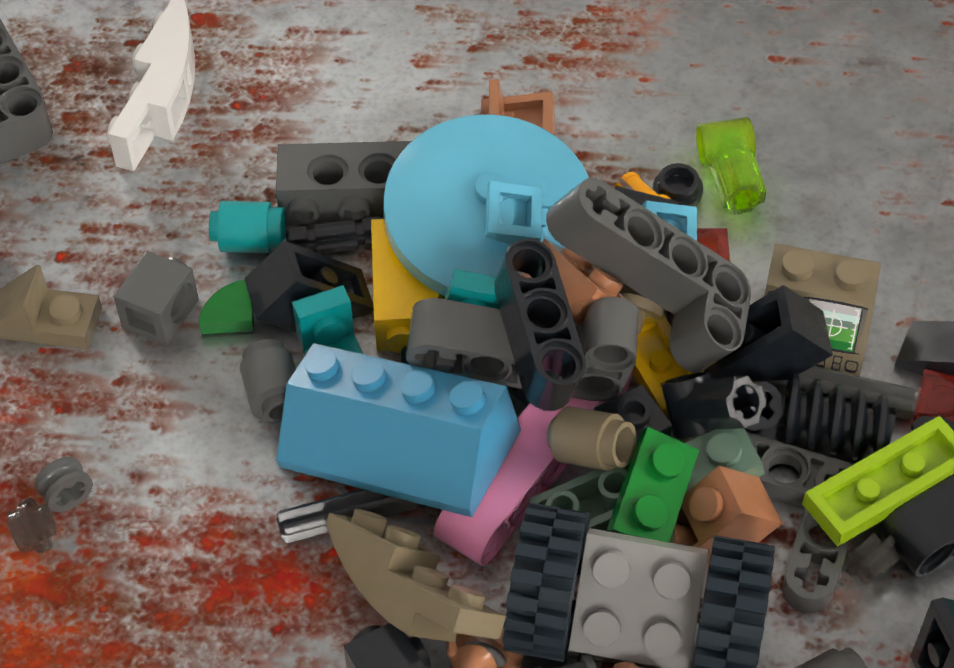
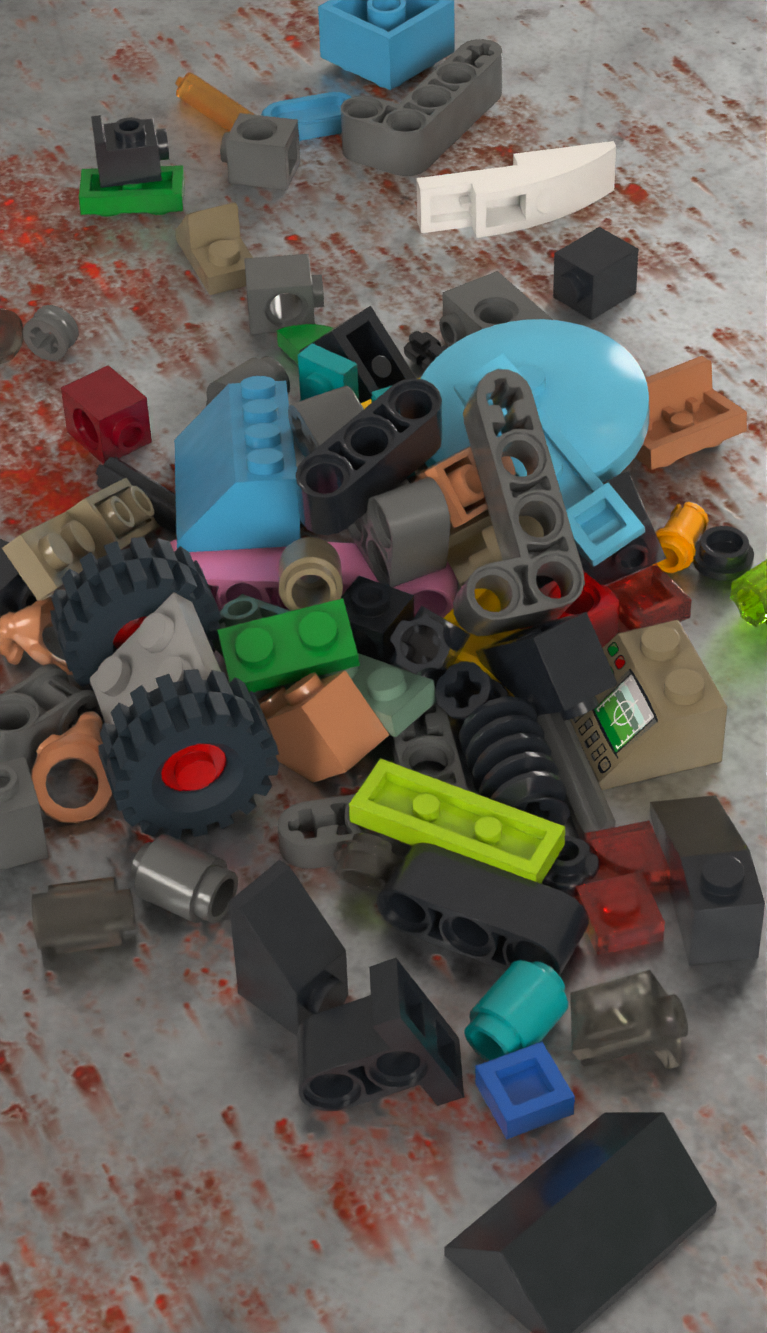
camera: 60 degrees right, 10 degrees down
teal brick [209,201,286,253] -> none
none -> dark red brick [61,365,152,465]
none -> black brick [553,227,639,320]

